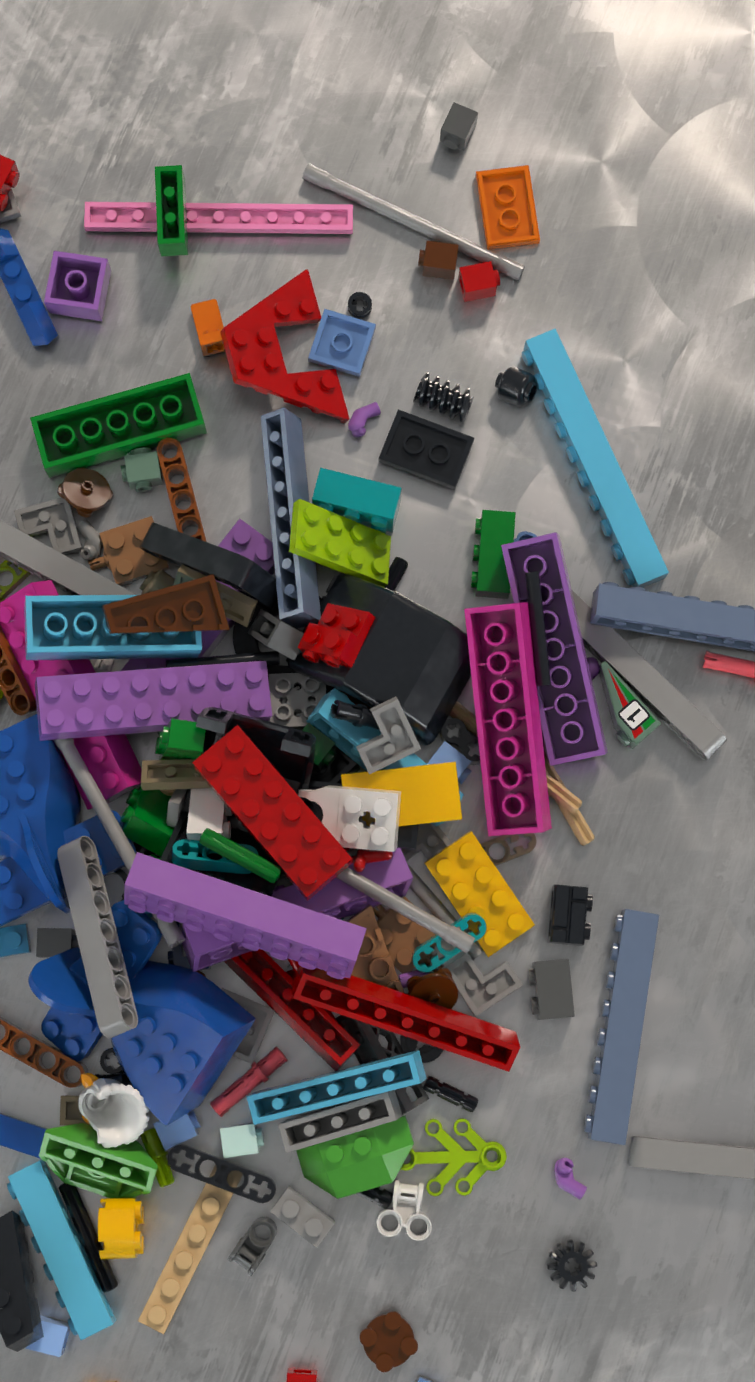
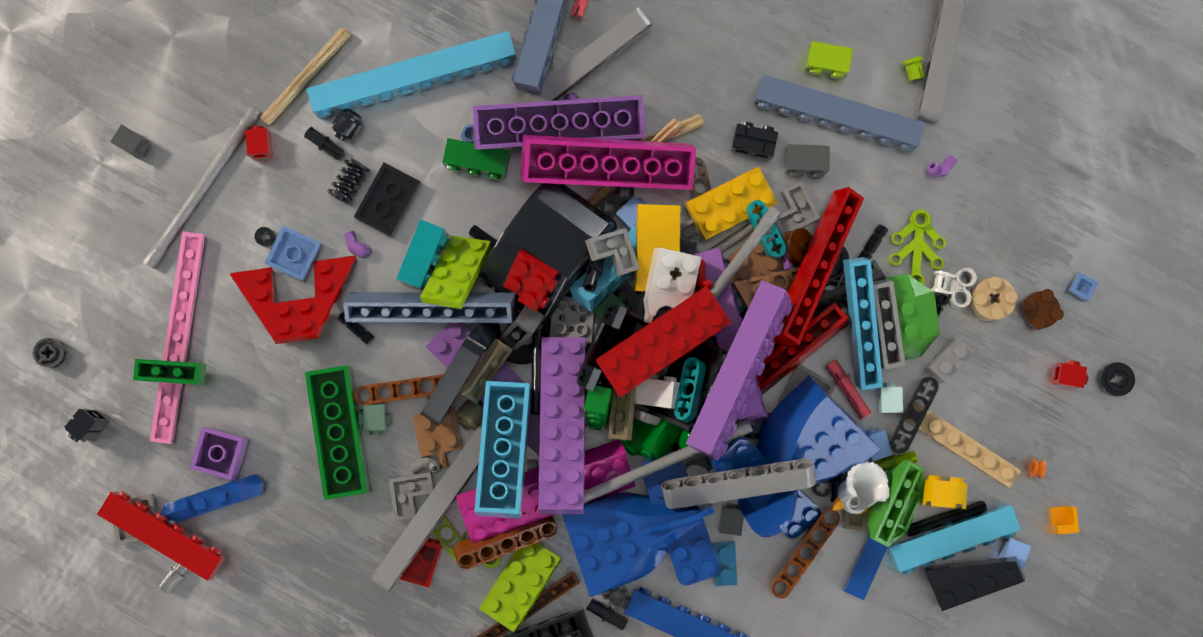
camera: 80 degrees left, 5 degrees up
reddish brown piece [57,468,113,518] -> none
reddish brown wing [102,574,230,634] -> none
orange bracket [191,299,225,357] -> none
green axle [199,828,282,883] -> none
dark grey piece [227,1217,277,1276] -> none
reddish brown brick [418,241,459,280] -> none
orange tile [475,165,540,250] -> none
black piece [525,571,551,686] -> none
black gear [547,1239,597,1292] -> none
slope [599,661,661,749] -> none
none -> dark grey wheel [32,338,68,368]
none -> black brick [64,409,109,442]
none -> tan axle [260,27,351,125]
none -> black axle [304,126,344,160]
none -> black axle [337,311,375,345]
none -> lime brick [805,41,853,79]
none -> lime bush [902,56,926,82]
none -> tan brick [969,277,1018,321]
none -> orange bush [1029,458,1046,479]

